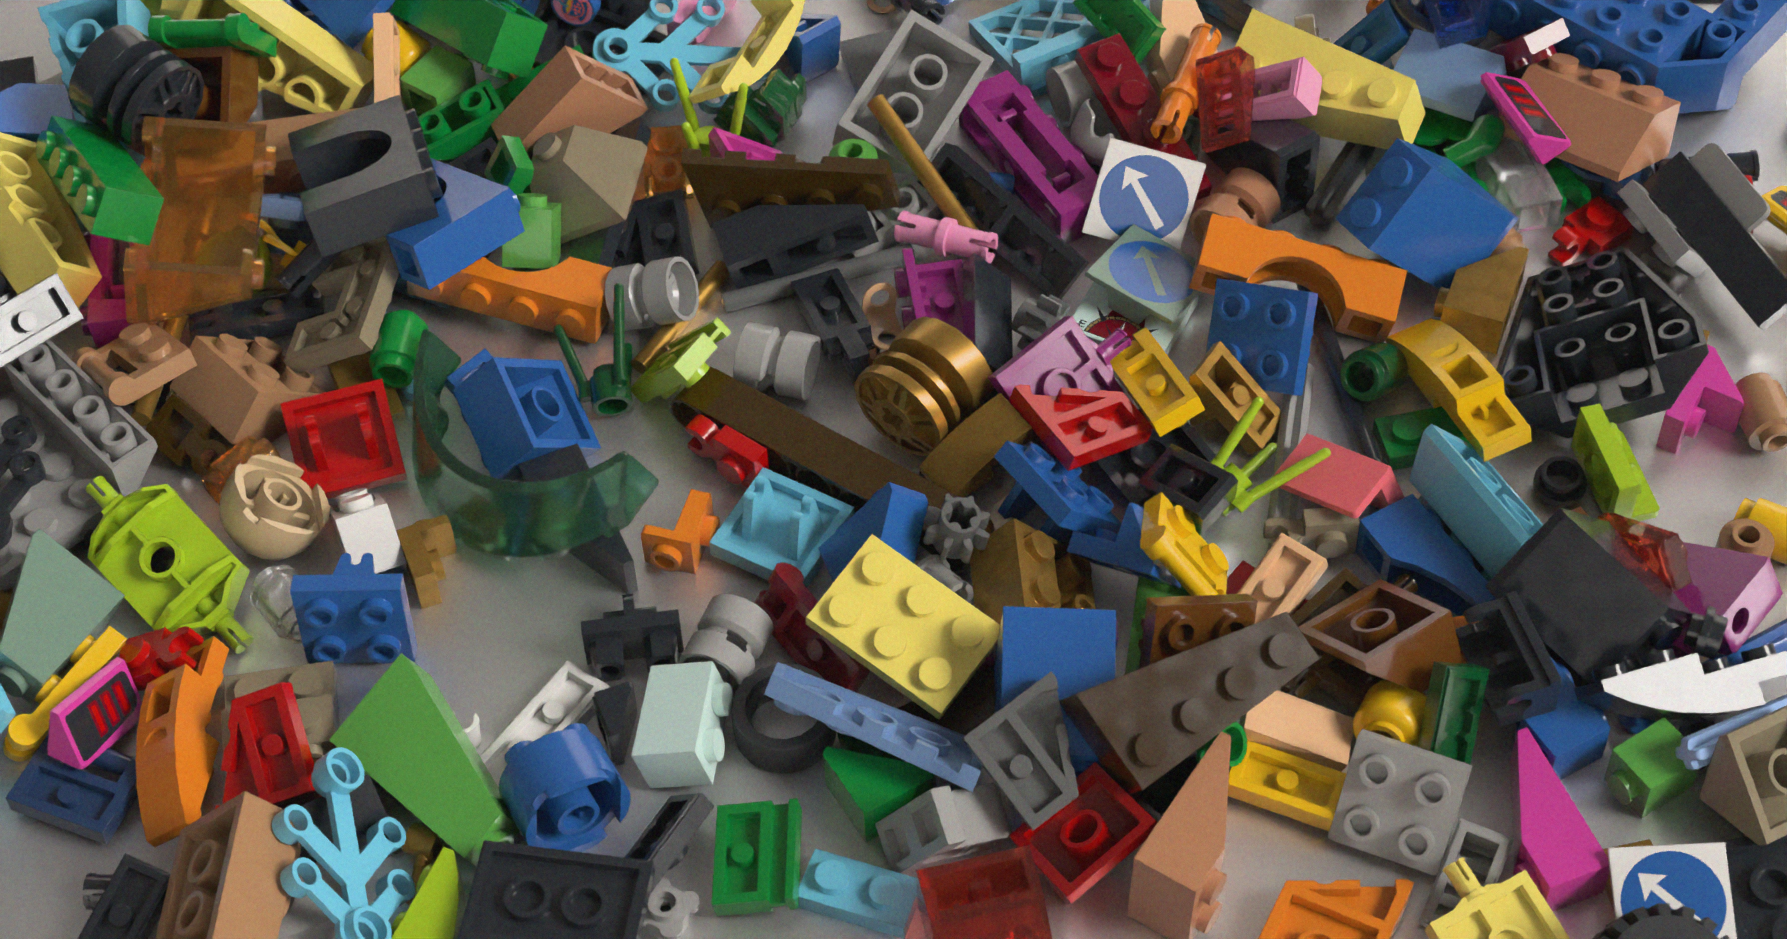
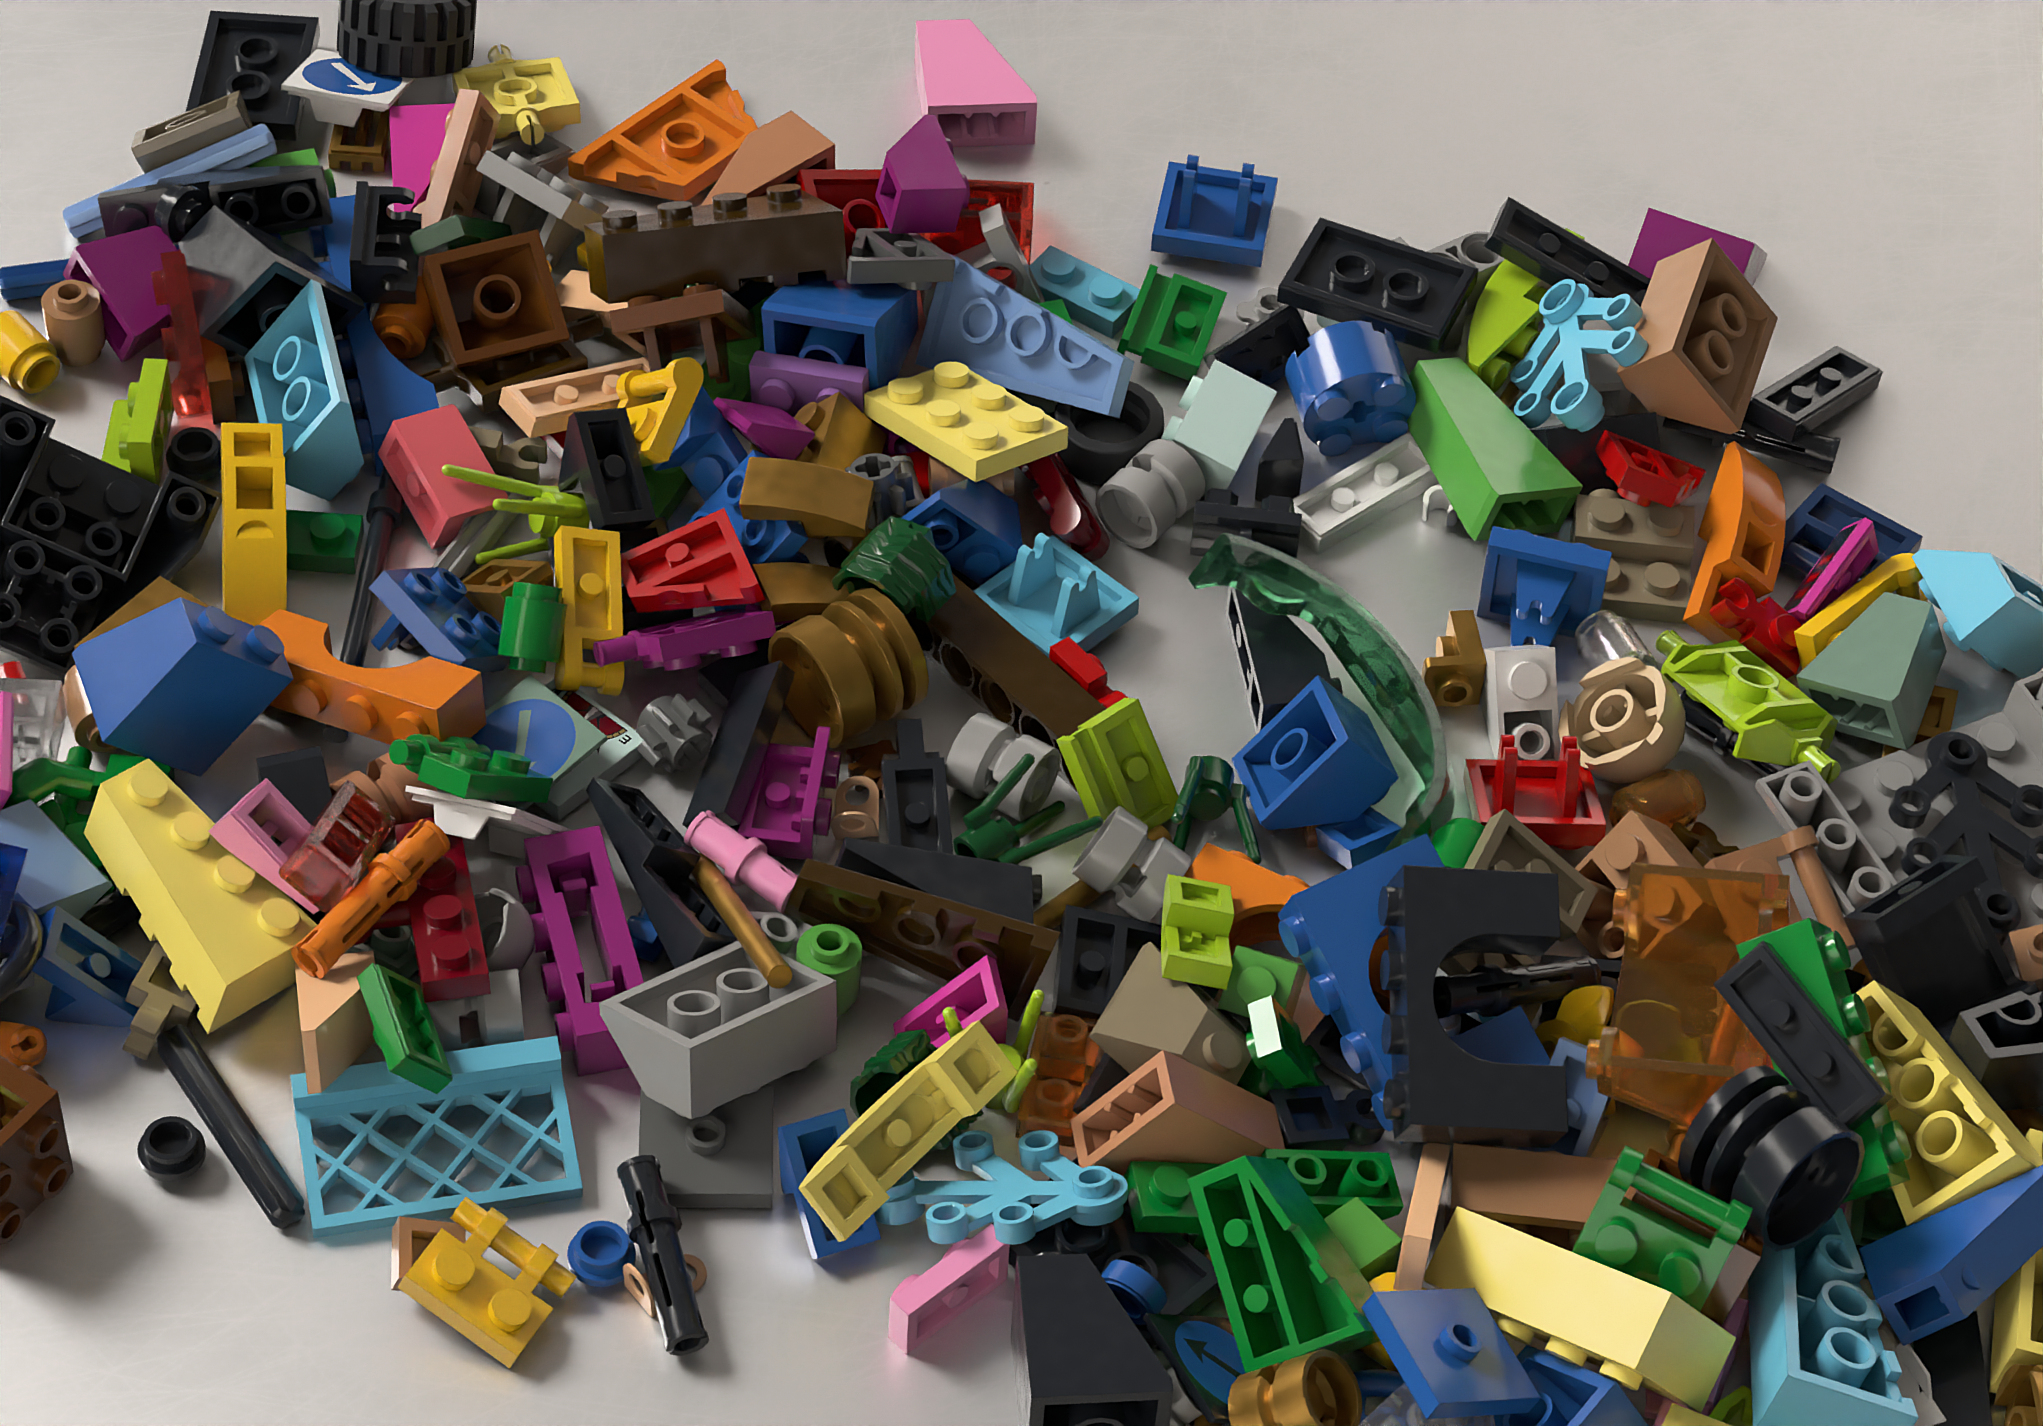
camera: 170 degrees left, 5 degrees down
orange bracket [641,489,720,574] -> none
dark green brick [1340,342,1408,401] -> none
none -> green plate [389,734,553,803]
none -> nougat plate [412,88,501,228]
none -> green brick [498,582,567,674]
none -> magenta slope [713,397,815,460]
none -> pearl gold slope [739,457,875,537]
none -> dark green hair [831,516,956,623]
none -> magenta slope [875,115,970,234]
none -> dark green plant [953,753,1103,865]
none -> lime slope [1161,874,1235,990]
none -> black tile [1713,940,1893,1131]

